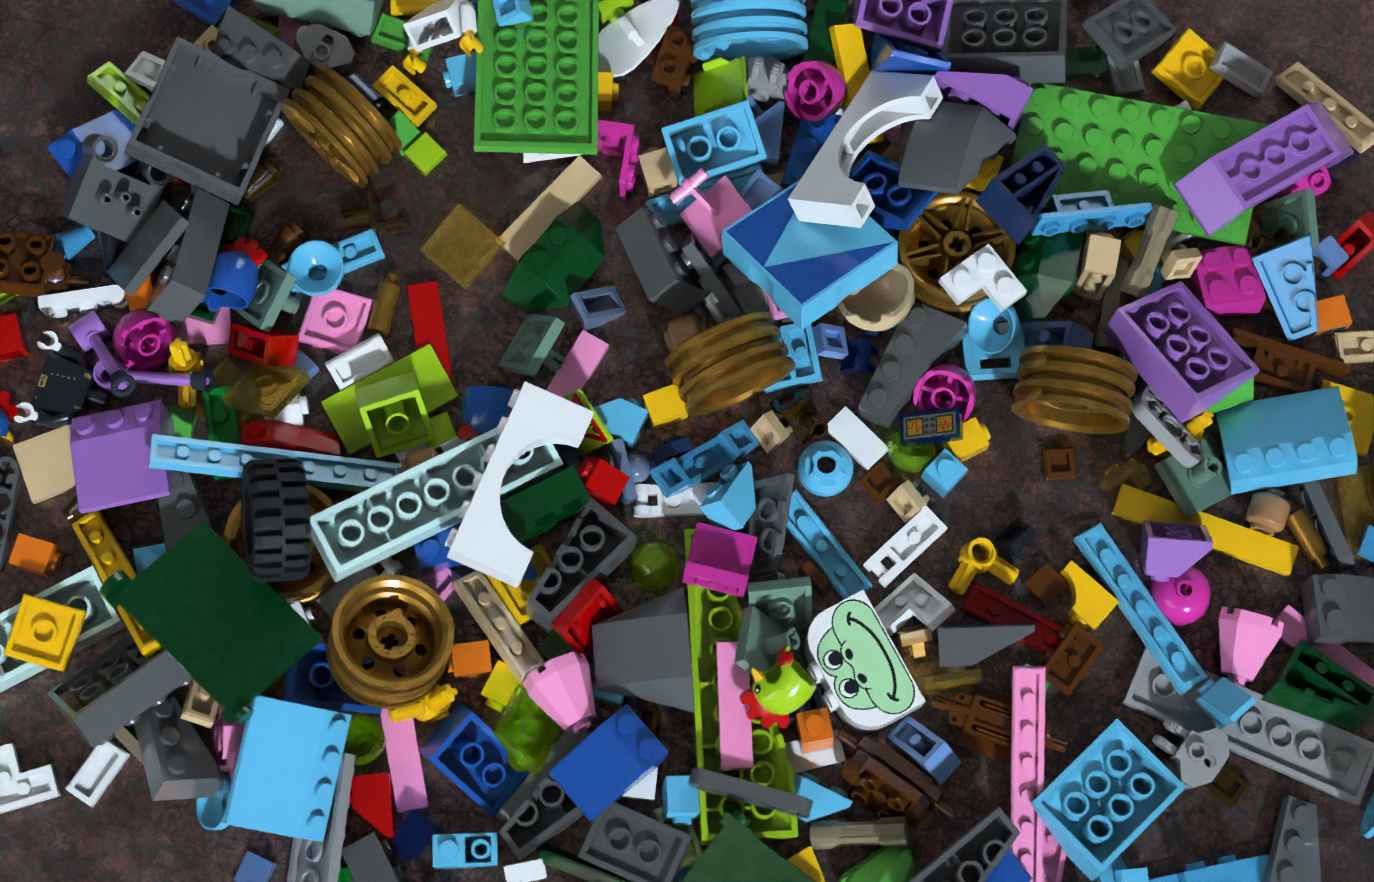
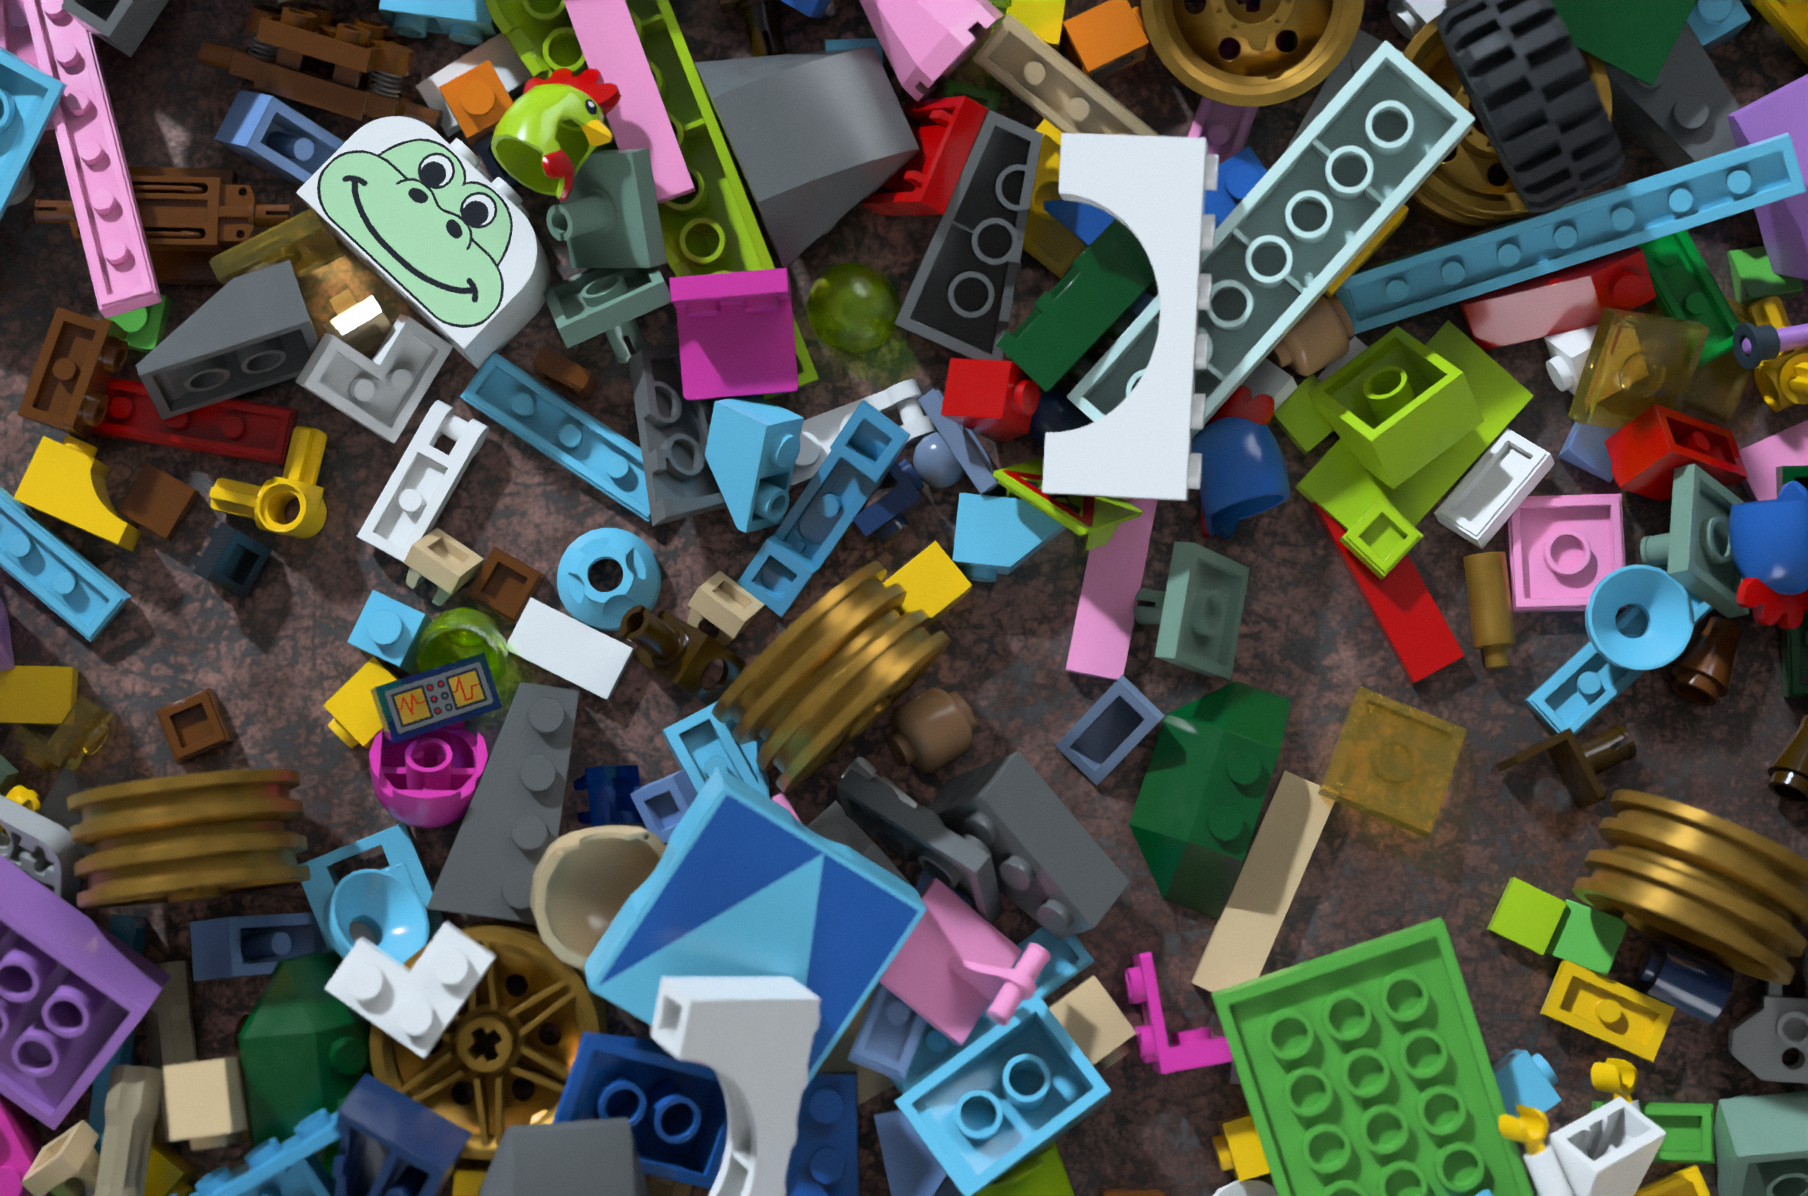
camera: 165 degrees right, 5 degrees up
none -> lime tile [1339,496,1424,580]

